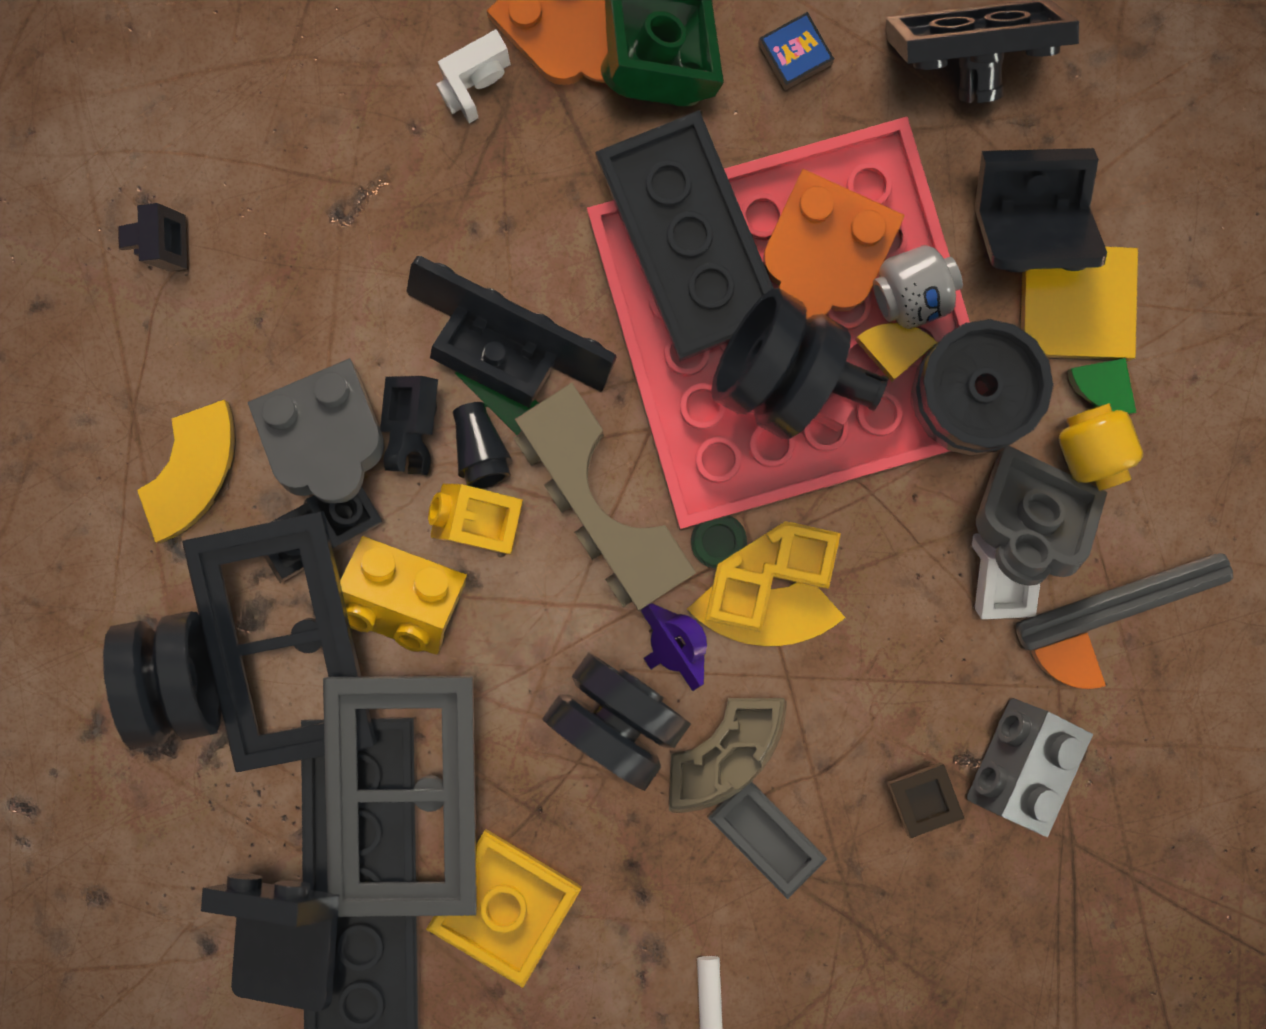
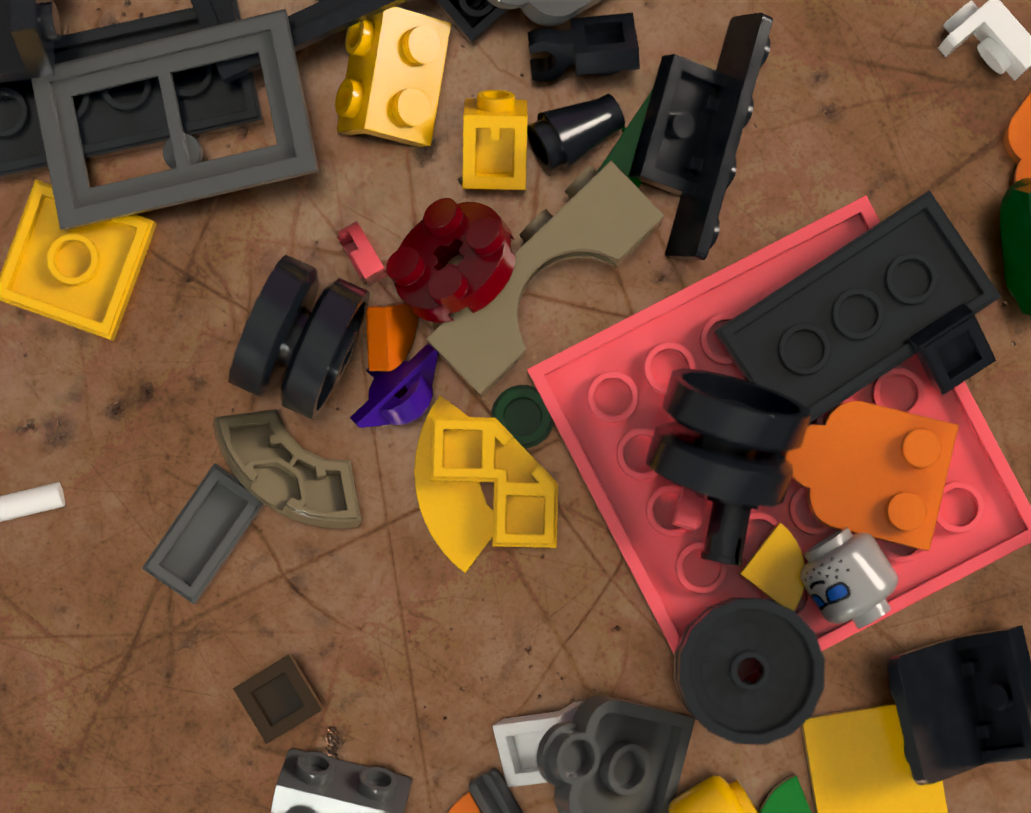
camera: 80 degrees right, 0 degrees up
none -> coral tile [337,221,388,286]
none -> orange tile [366,302,418,372]
none -> dark red plate [386,198,516,323]
none -> black tile [909,303,996,395]

